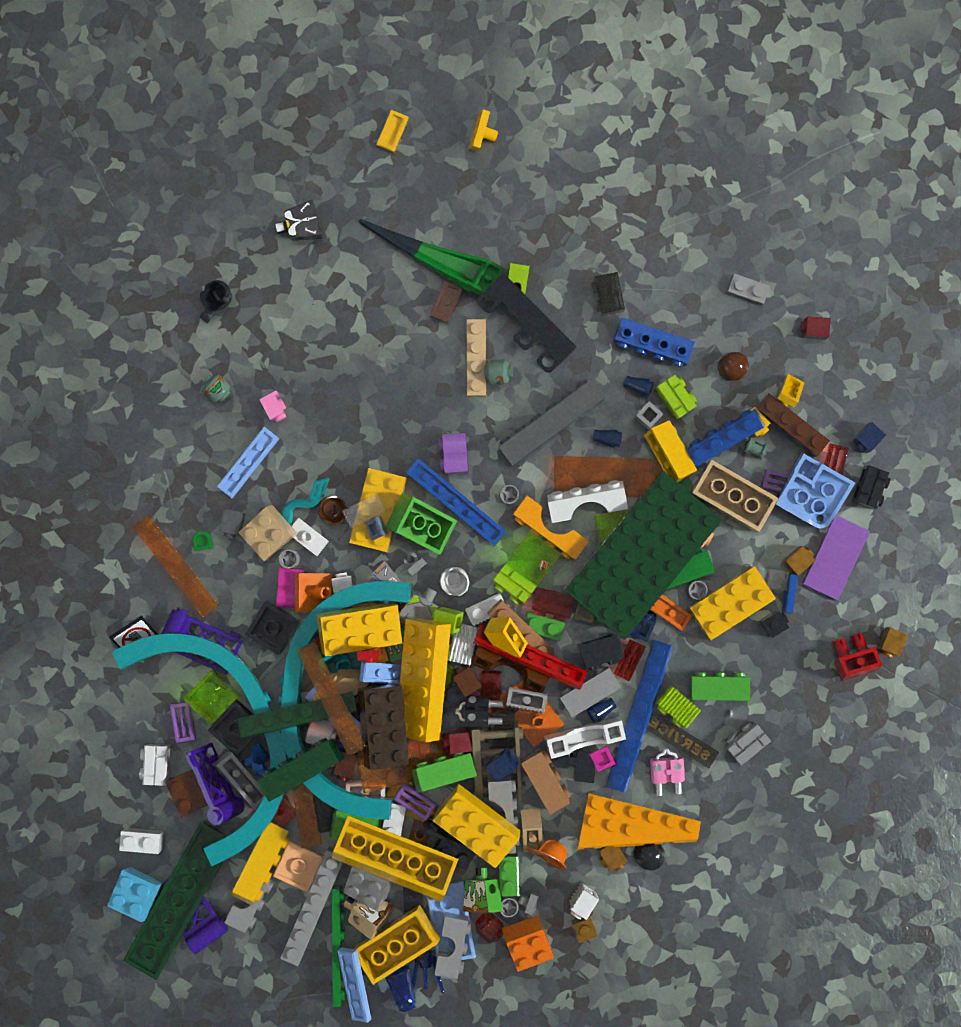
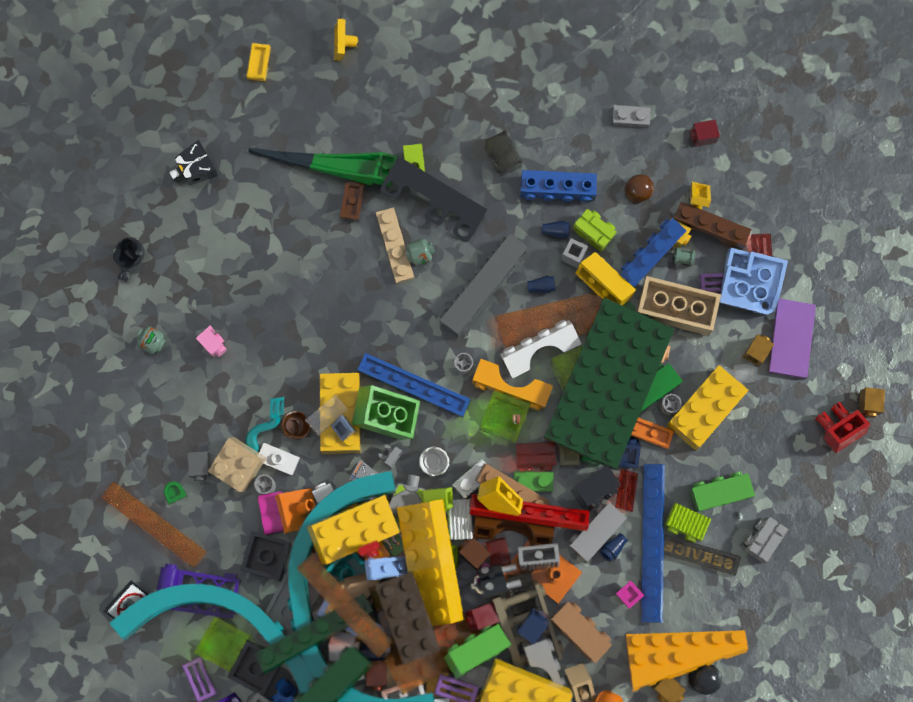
camera: 15 degrees left, 10 degrees down
light blue tile [217,427,279,499] -> none
medium lavender brick [439,433,468,474] -> none
lime brick [493,563,537,605] -> none
white arch [543,717,626,759] -> none
black brick [556,749,595,783] -> none
bright pink piece [650,749,685,796] -> none
black brick [759,611,789,638] -> none
blue tile [782,574,798,613] -> none
dark blue brick [852,422,886,453] -> none
black brick [852,465,891,510] -> none

